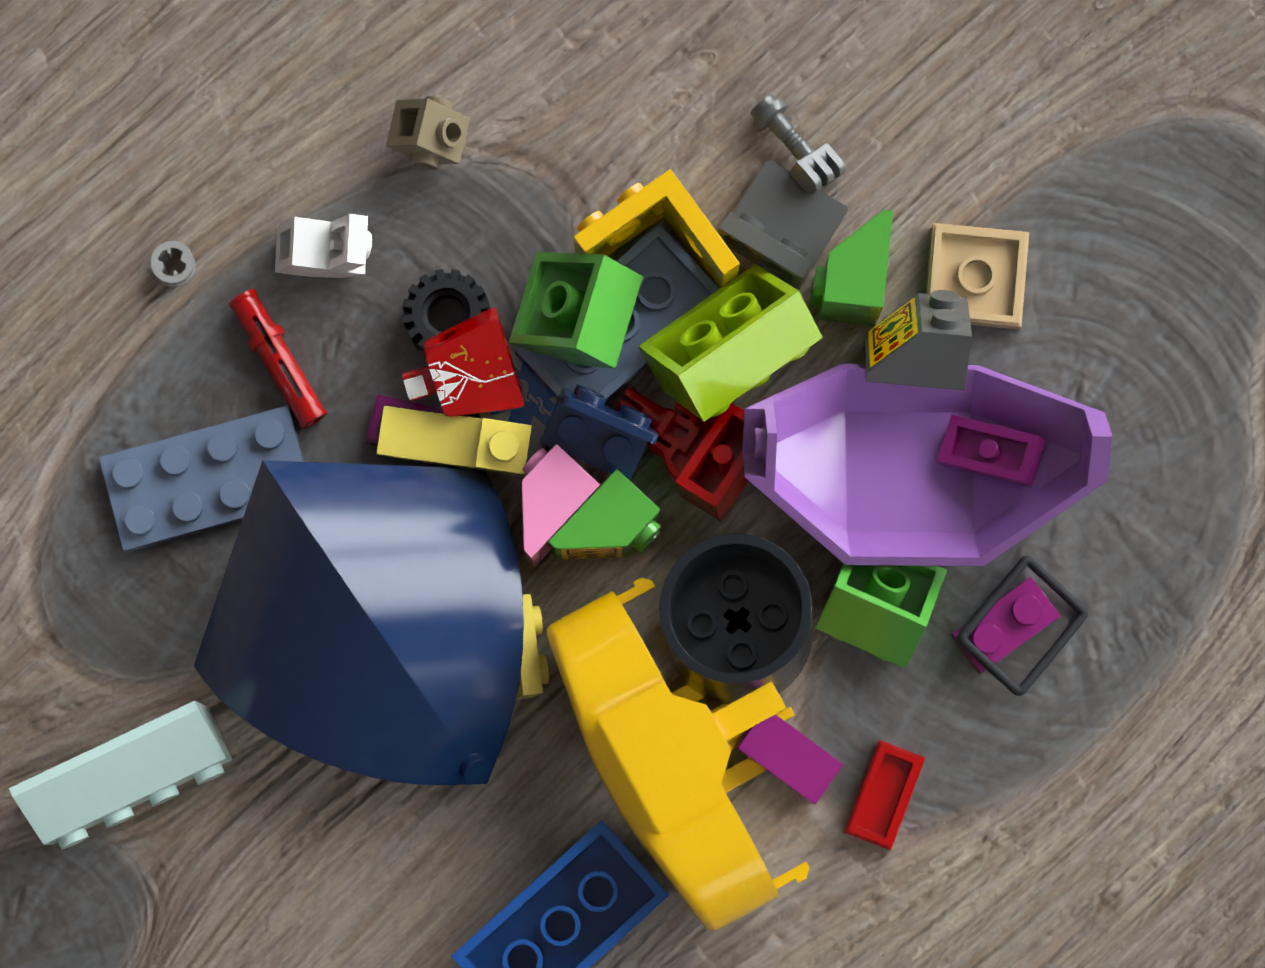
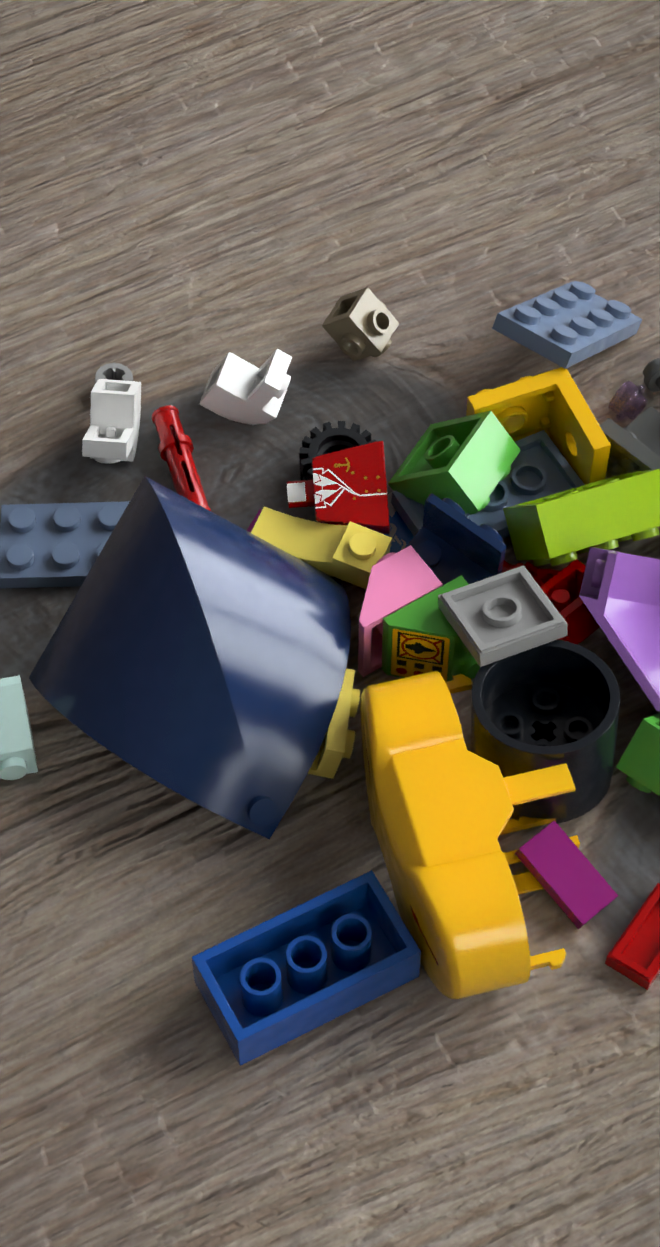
camera: 15 degrees right, 25 degrees down
none -> white brick [82,379,141,464]
none -> light grey tile [438,565,568,667]
none -> sand blue plate [492,281,643,369]
none -> plate [608,381,648,421]

